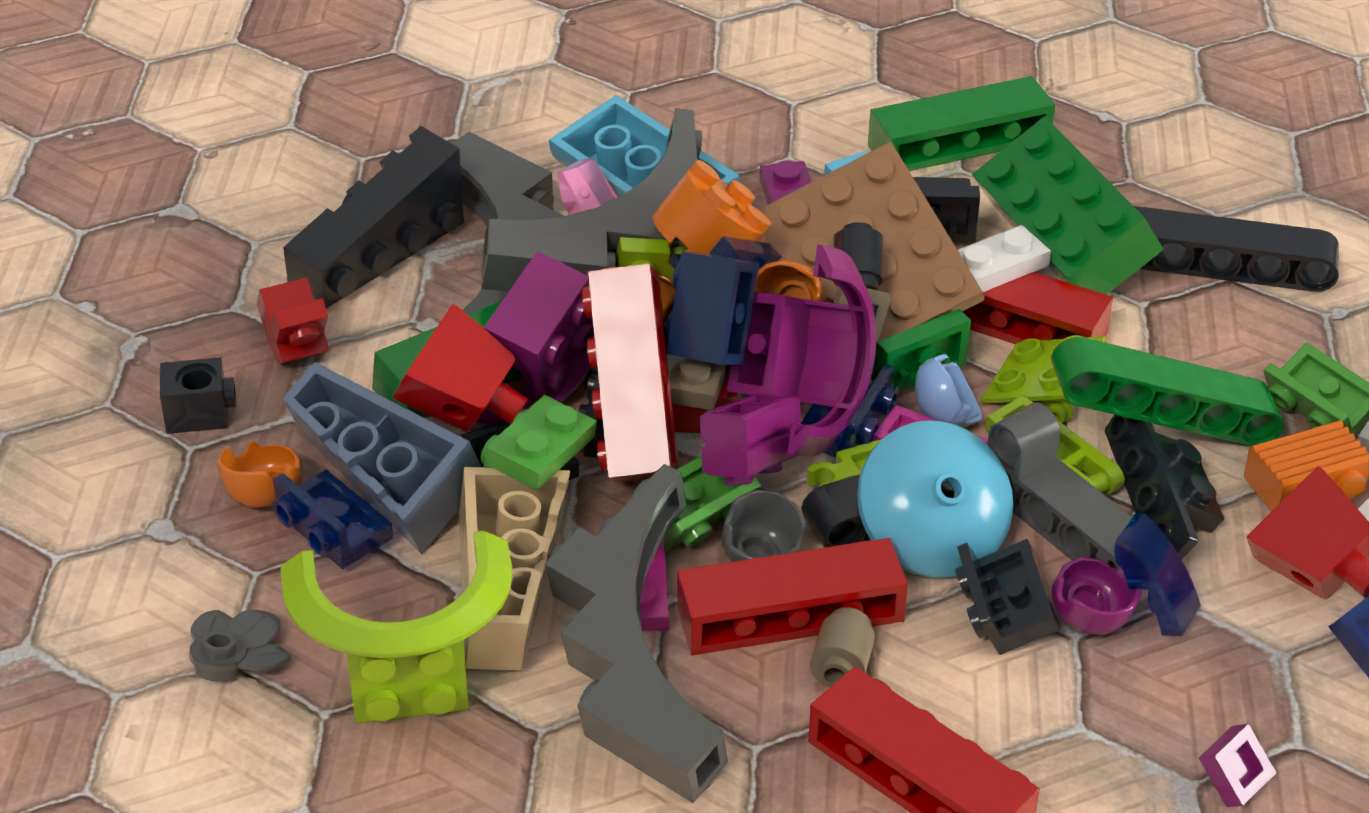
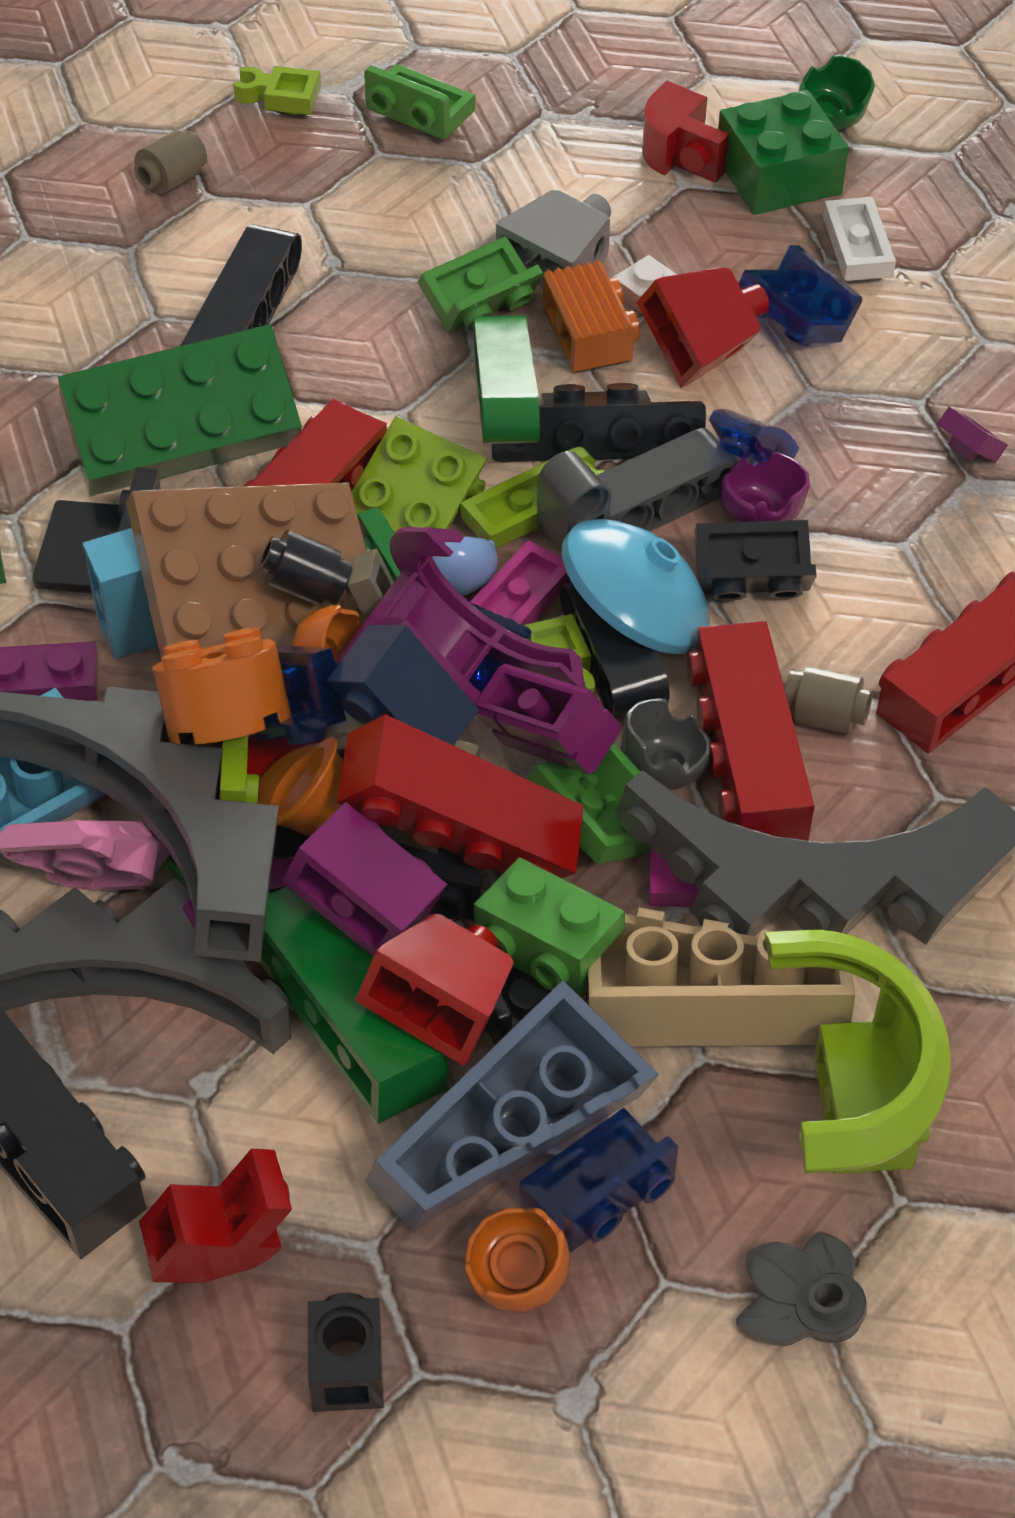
camera: 85 degrees left, 10 degrees up
white plate [958,225,1051,292] -> none

